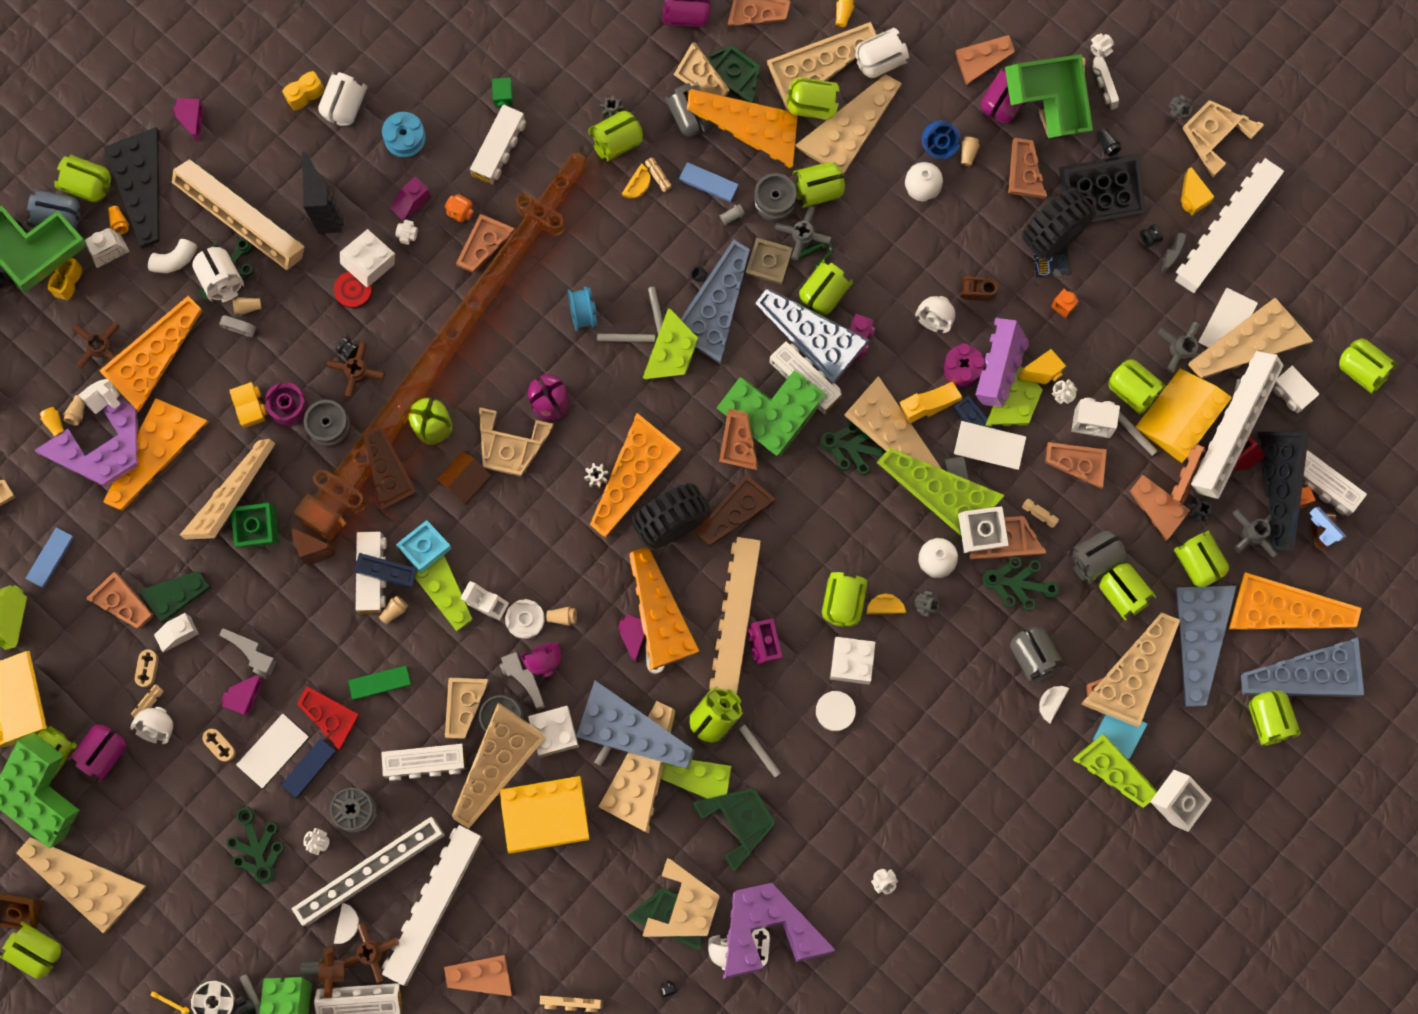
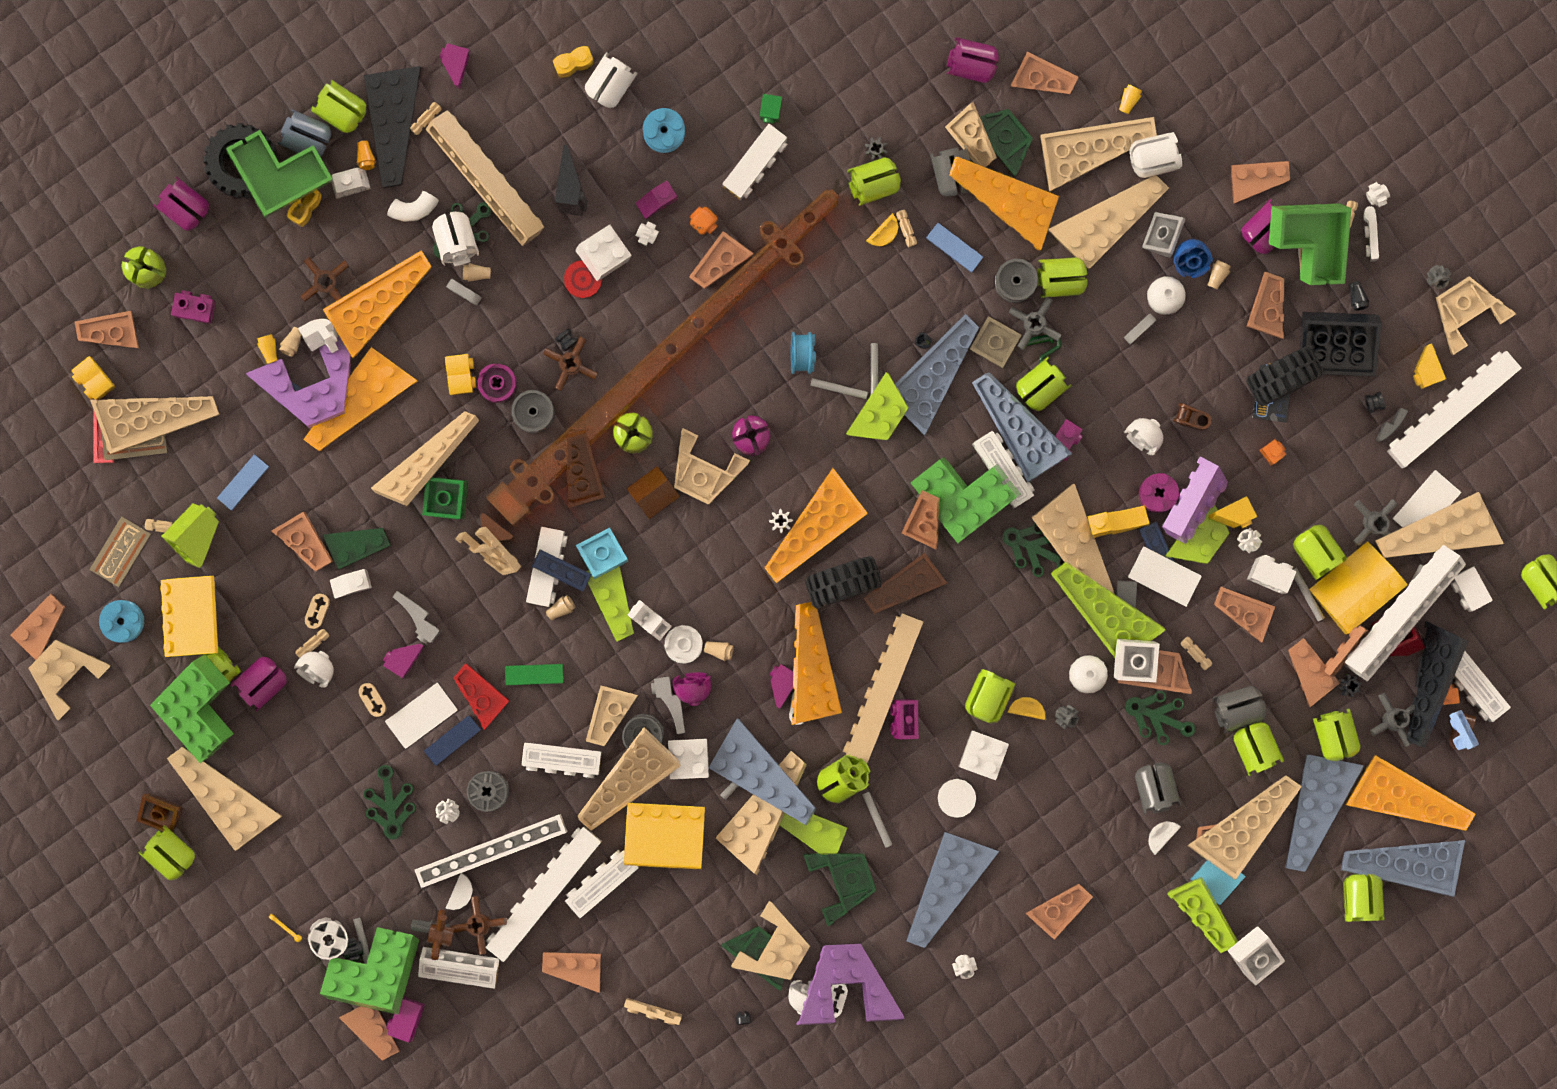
camera: 15 degrees right, 10 degrees up
light grey pin [719,204,745,226] -> none
lime cylinder [786,77,839,120] -> none
none -> tan axle [410,102,441,135]
none -> tan wing [455,527,521,575]
none -> white brick [565,850,639,918]
none -> sand blue wing [906,832,999,948]
none -> nougat wing [1026,884,1093,939]
none -> light grey beam [1124,314,1156,344]
none -> light grey slope [1142,212,1185,258]

